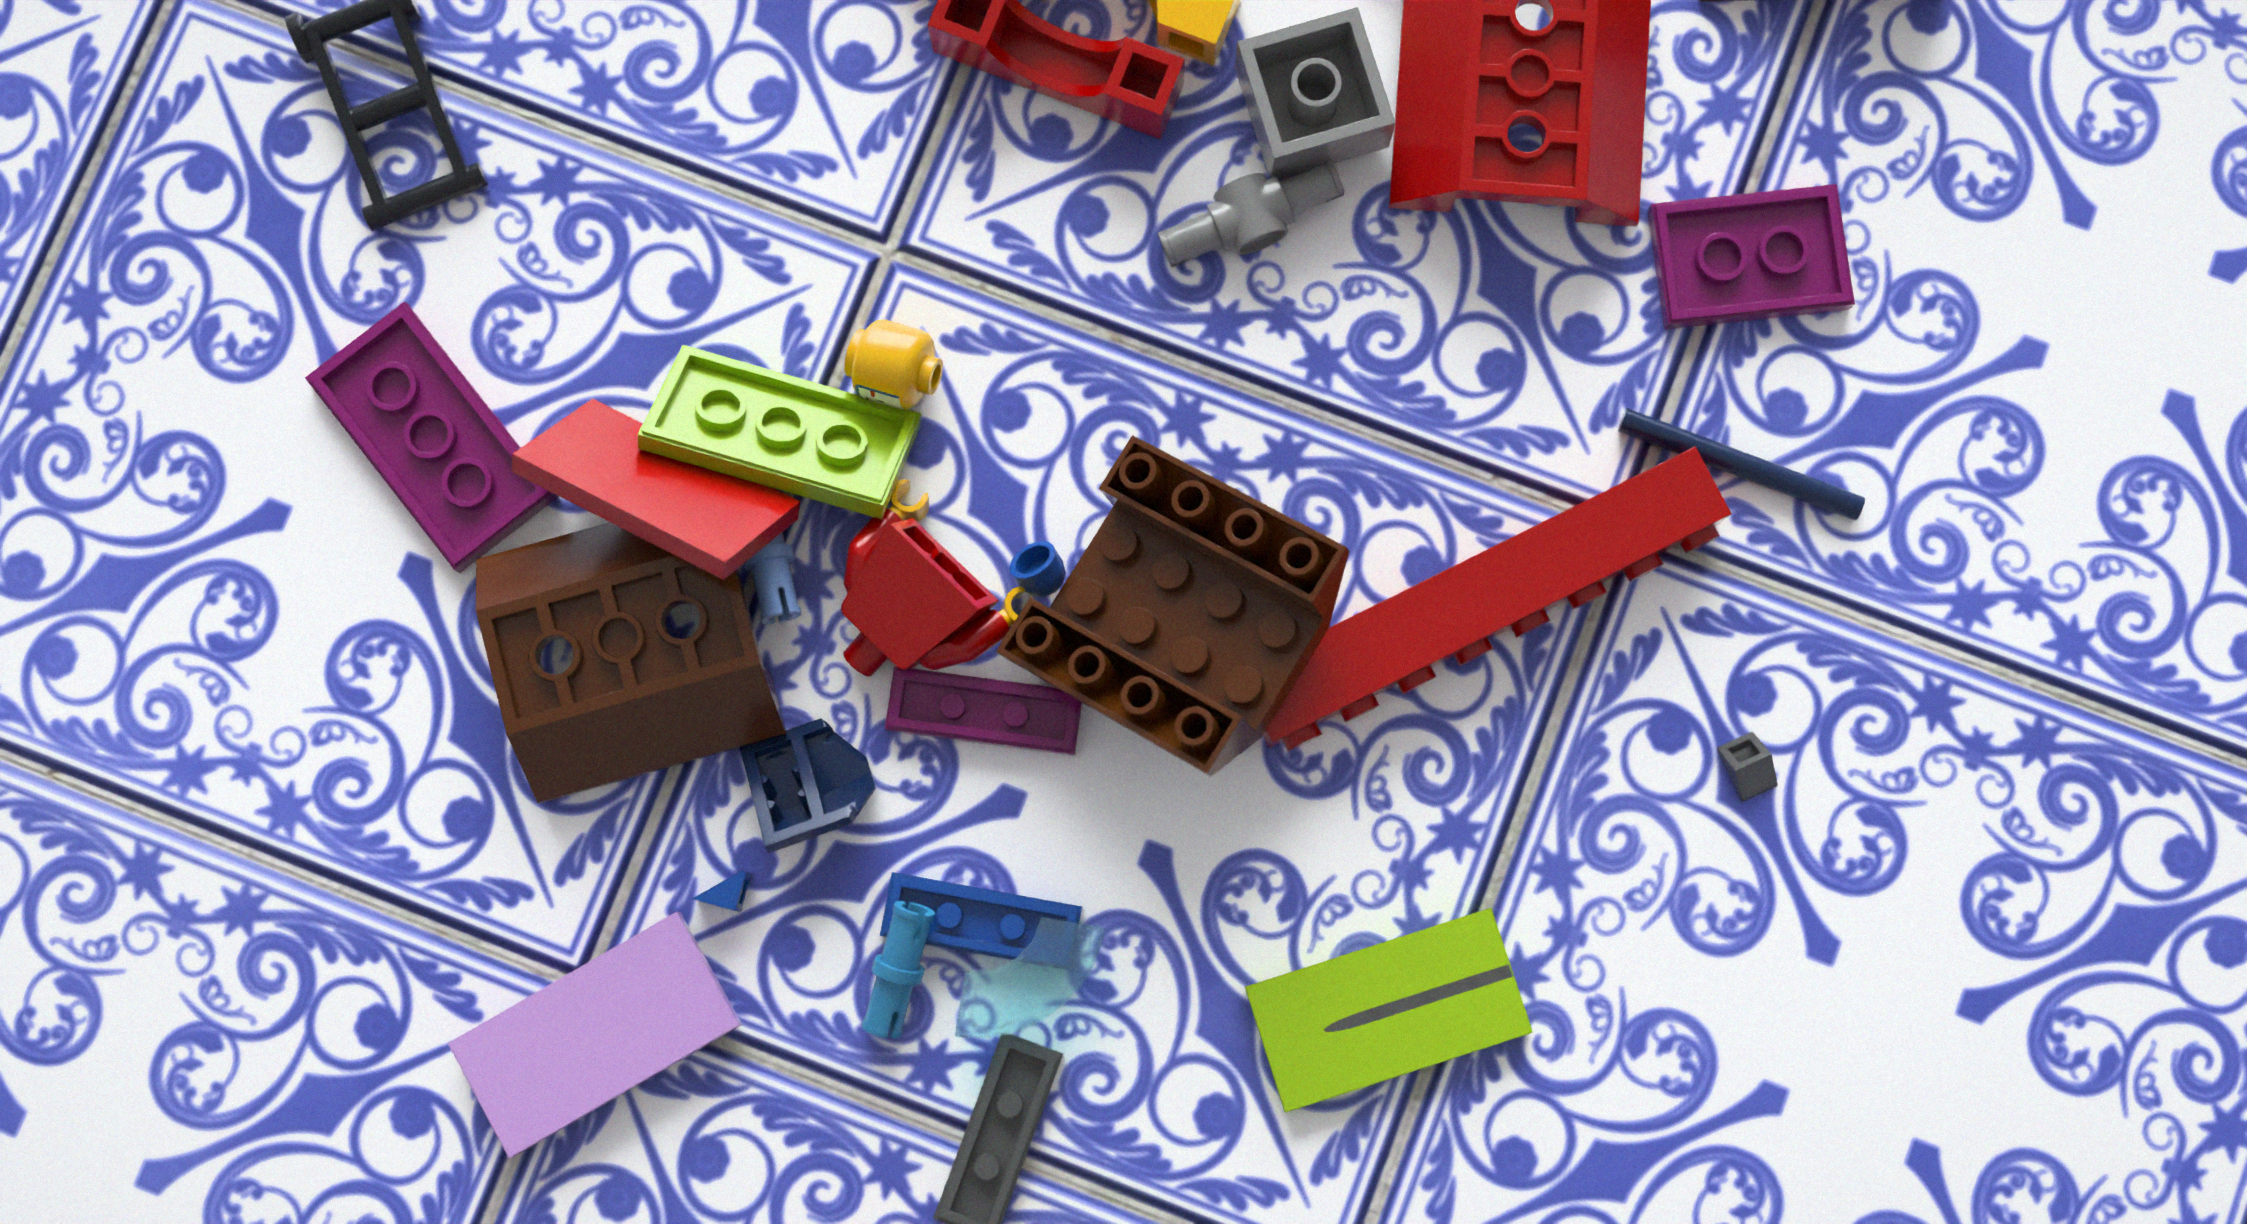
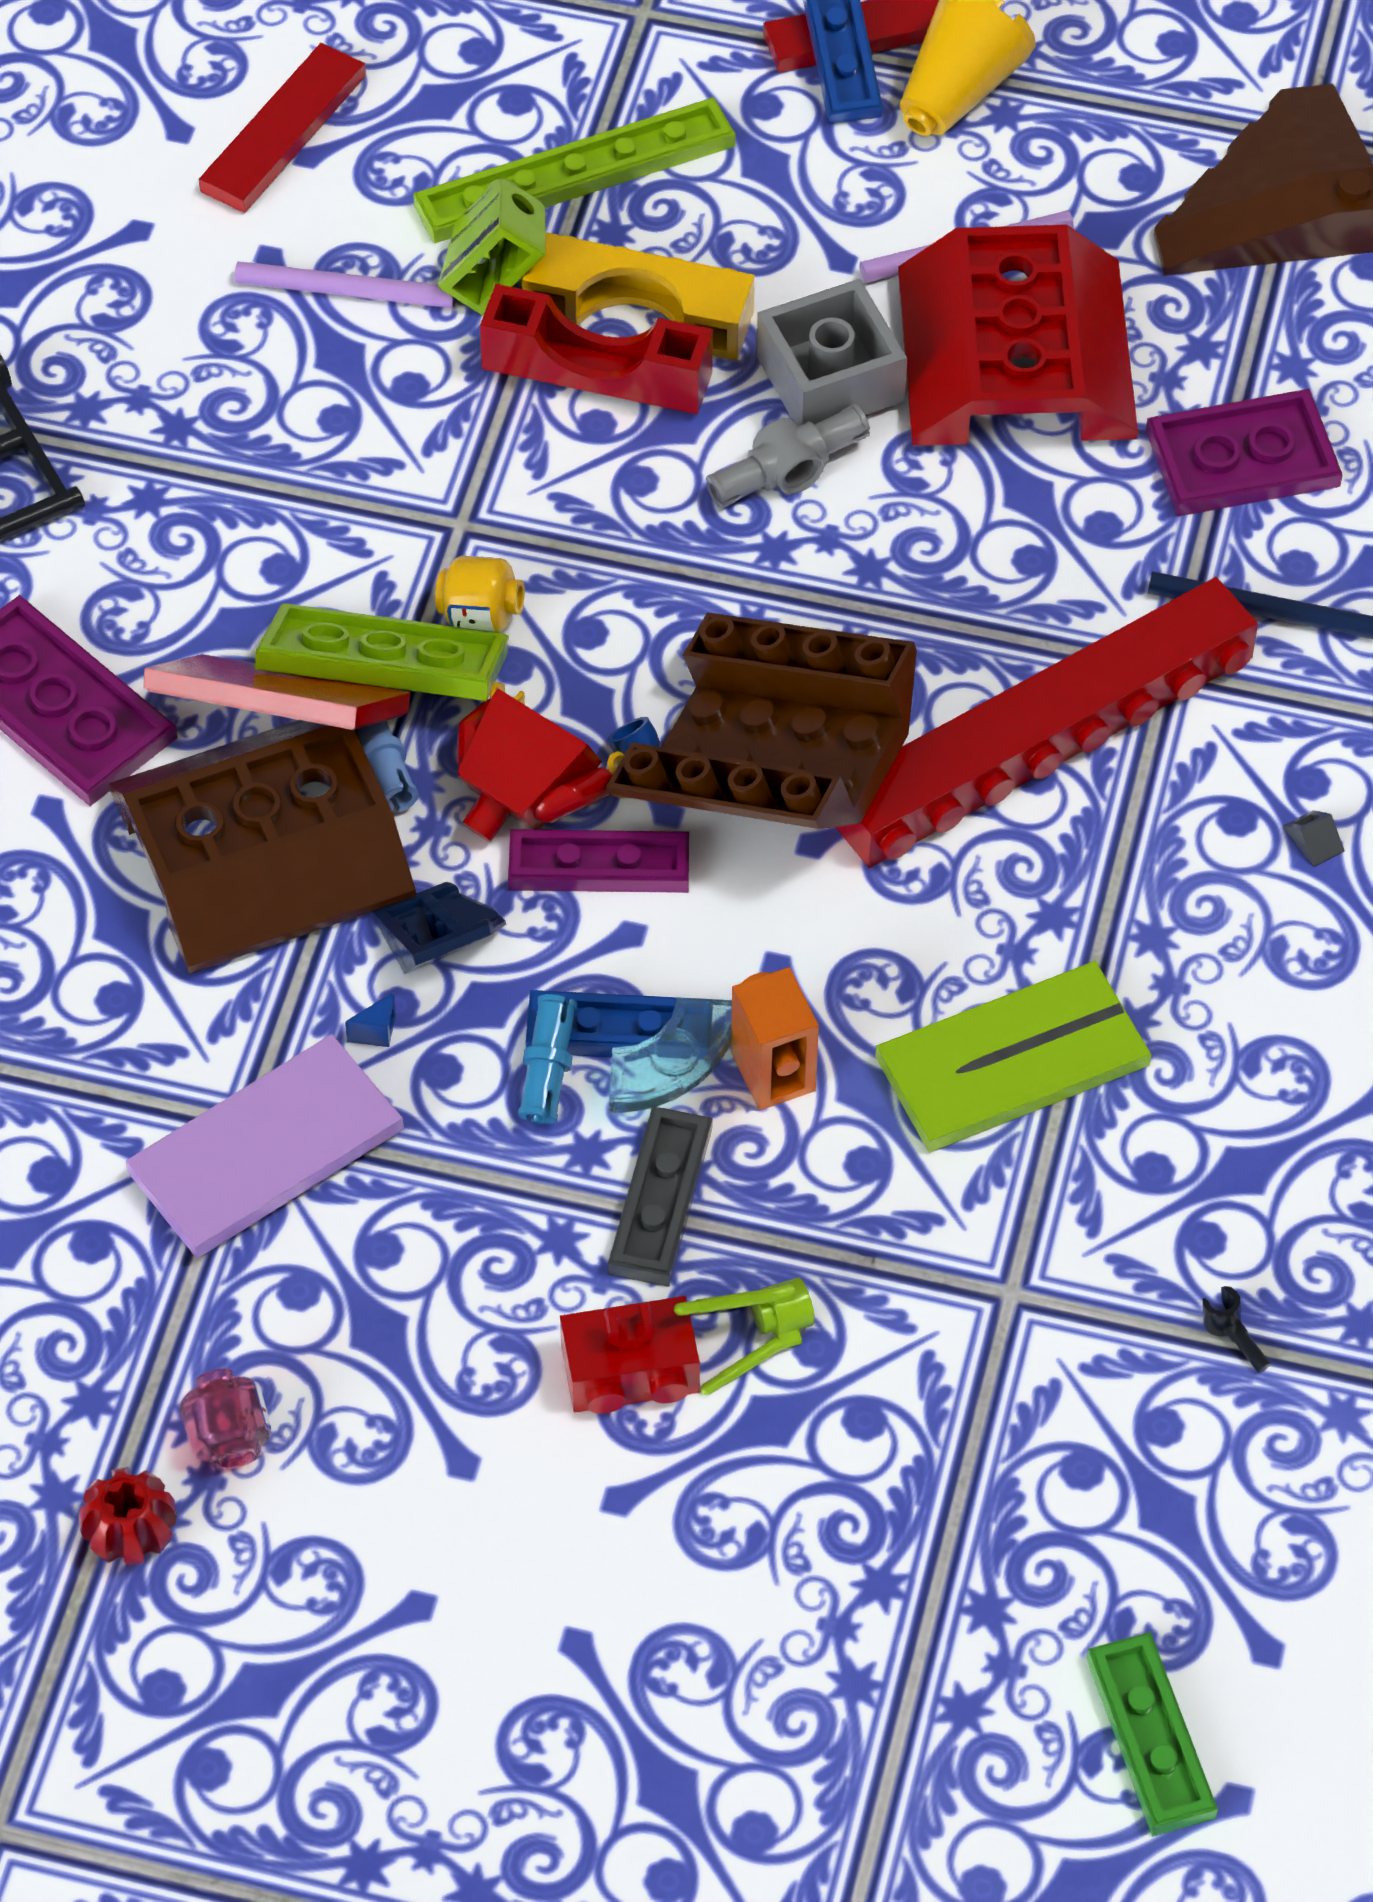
camera: 10 degrees left, 25 degrees down
none -> orange brick [731,967,819,1111]

